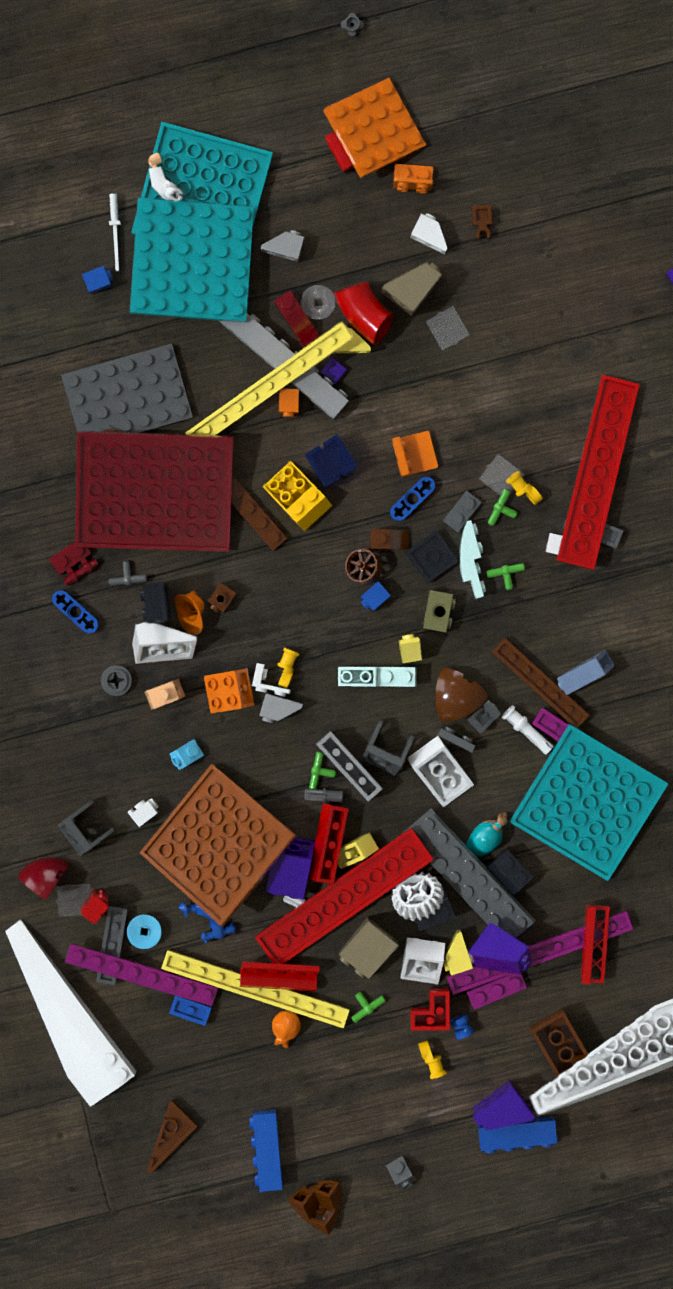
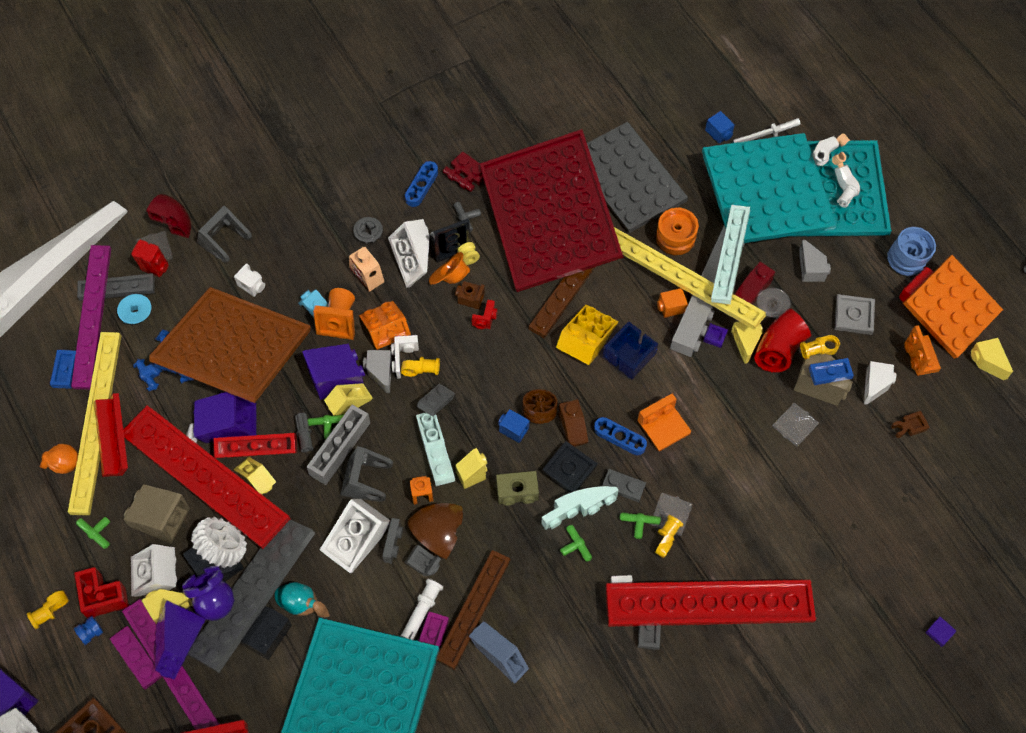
camera: 65 degrees right, 25 degrees down
none -> dark purple tile [182,566,235,621]
none -> dark purple slope [302,344,365,400]
none -> orange plant [313,288,355,340]
none -> light yellow slope [324,383,372,415]
none -> orange window [410,476,433,505]
none -> dark grey plate [417,383,455,416]
none -> light yellow wheel [457,242,480,265]
none -> red bracket [472,300,498,329]
none -> orange wheel [656,208,699,255]
none -> light aqua plate [711,205,750,305]
none -> yellow connector [800,335,840,359]
none -> blue plate [809,358,854,385]
none -> white arm [832,152,860,207]
none -> light grey tile [835,294,875,335]
none -> medium blue wheel [887,227,936,276]
none -> light yellow slope [971,338,1013,380]

